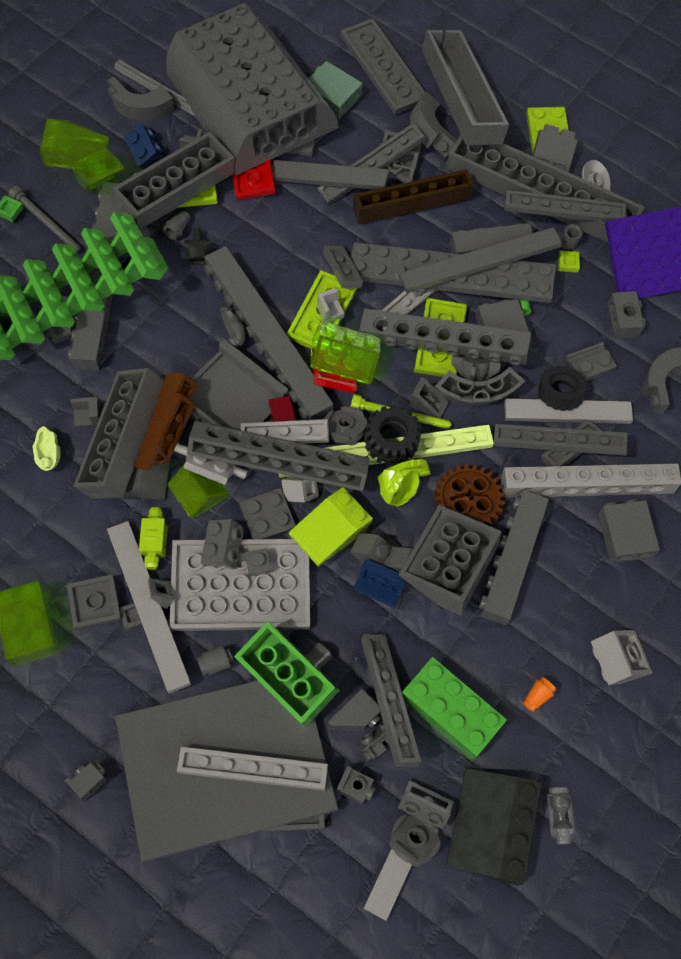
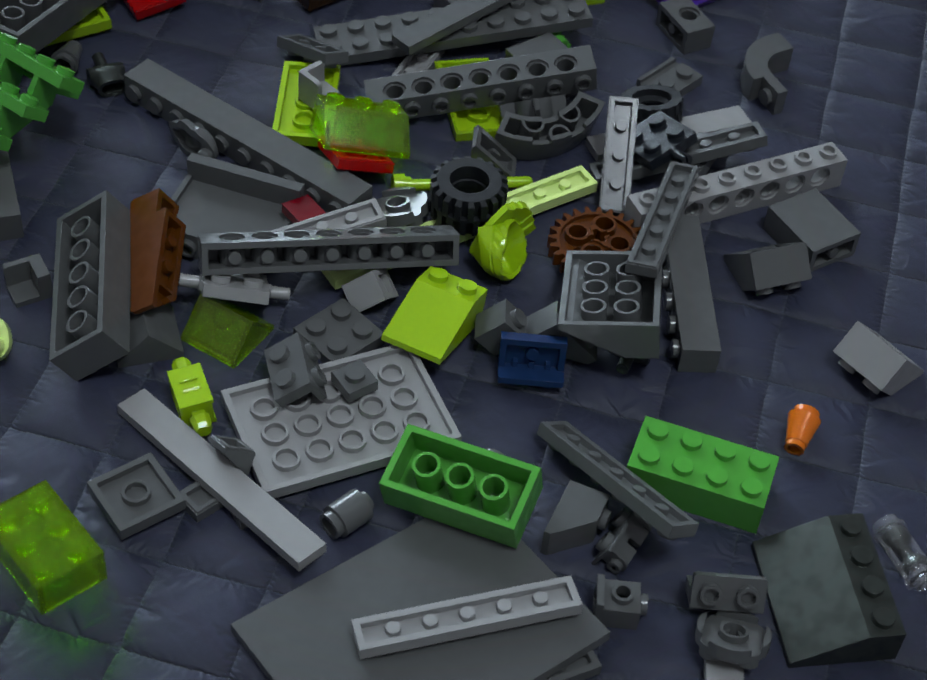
camera: 20 degrees left, 20 degrees down
none -> tile [598,95,639,215]
none -> dark grey tile [625,161,700,279]
none -> black plate [634,111,698,171]
none -> dark grey slope [723,242,812,296]

